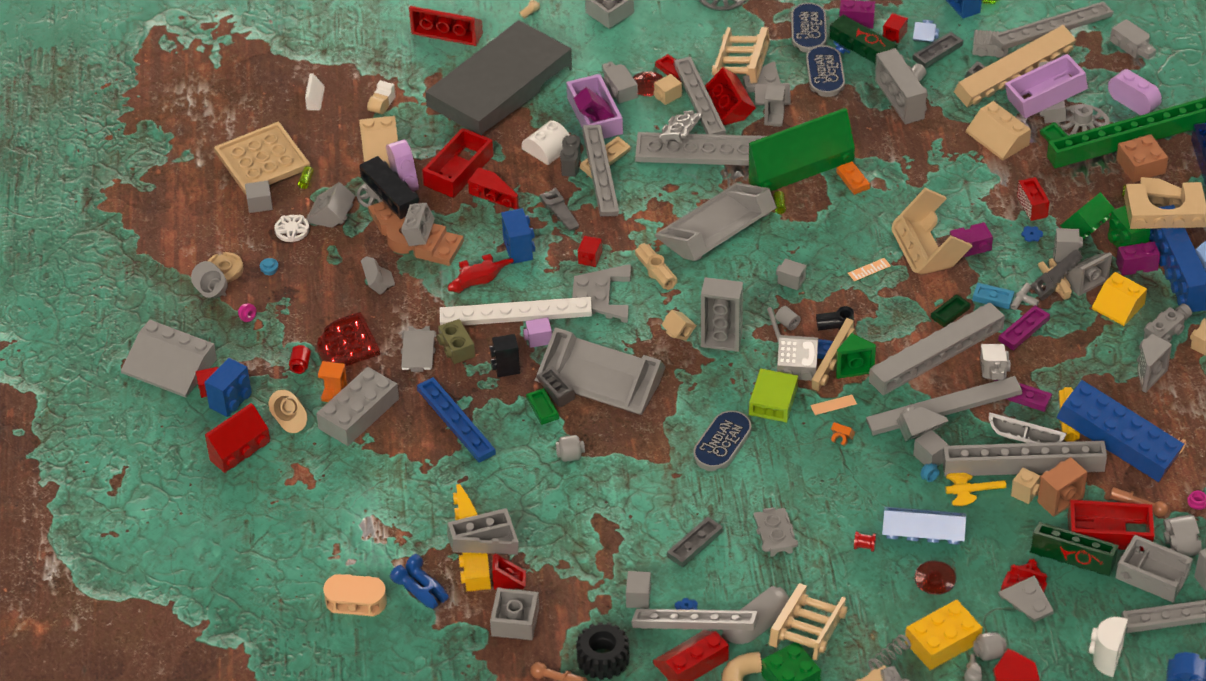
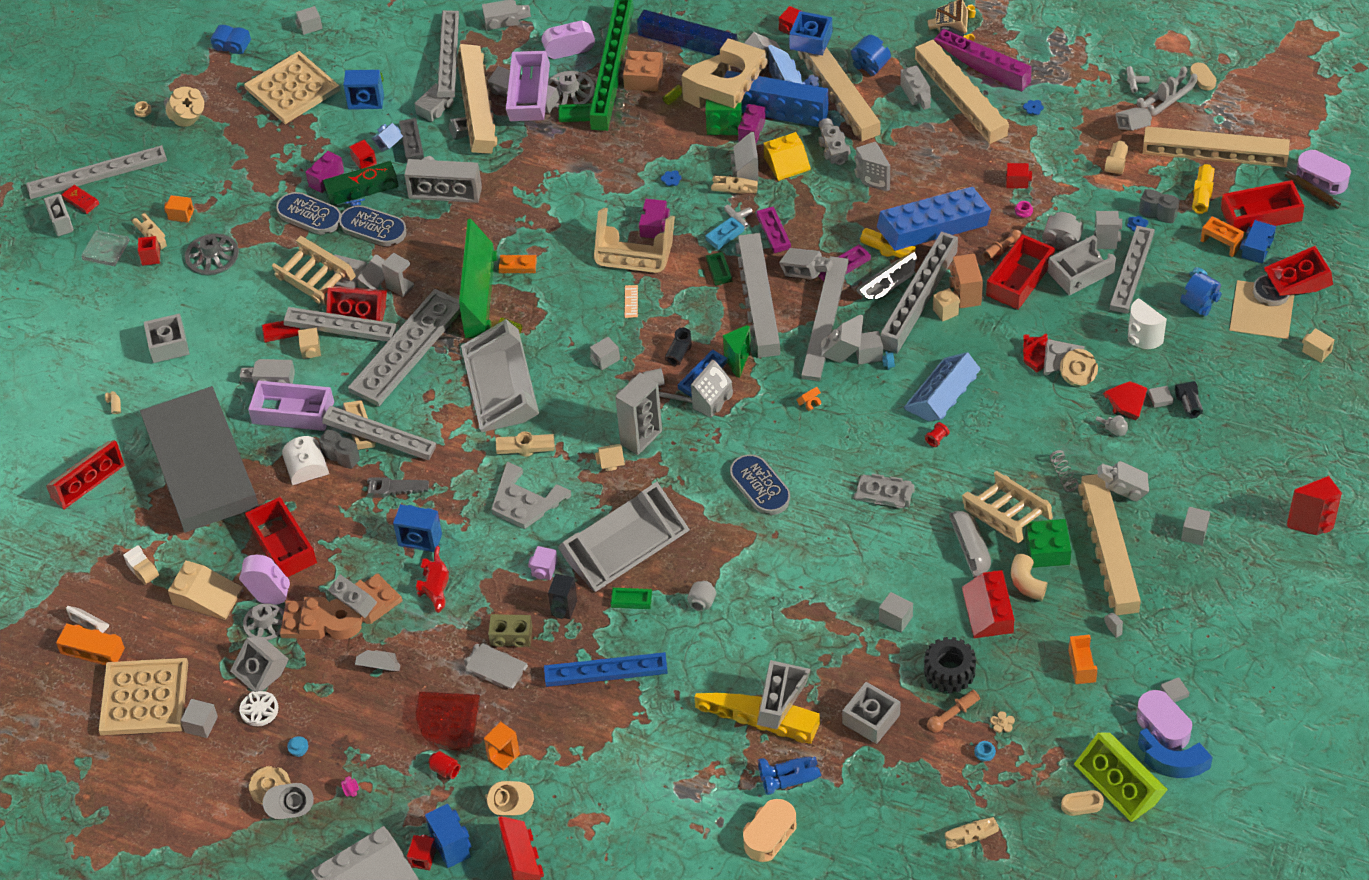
camera: 60 degrees left, 5 degrees up
clear neon green piece [298,166,314,189] -> none
light grey brick [316,367,399,446] -> none
black brick [359,156,420,219] -> none
white plate [440,297,592,325] -> none
red slope [468,167,519,210] -> none
red slope [492,553,526,589] -> none
flat silver slope [536,366,575,407] -> none
magenta brick [573,87,614,122] -> none
red brick [578,235,602,267] -> none
light grey plate [631,609,759,631] -> none
clear red dish [633,71,664,96] -> none
light grey piece [658,111,703,144] -> none
flat silver plate [667,516,723,567] -> none
blue plant [675,598,698,610] -> none
lime brick [749,368,798,422] -> none
light nougat sticker [810,395,857,415] -> none
tan plate [812,318,855,391] -> none
yellow brick [905,600,983,670] -> none
clear red dish [914,561,956,595] -> none
yellow piece [945,473,1006,506] -> none
tan slope [966,101,1031,161] -> none
light grey head [973,632,1007,661] -> none
red panel [1017,177,1050,221] -> none
dark green brick [1030,522,1119,576] -> none
flat silver piece [1031,249,1083,300] -> none
light grey brick [1053,228,1083,264] -> none
green brick [1060,192,1114,240] -> none
none -> orange brick [56,623,125,665]
none -> tan tile [1060,349,1098,387]

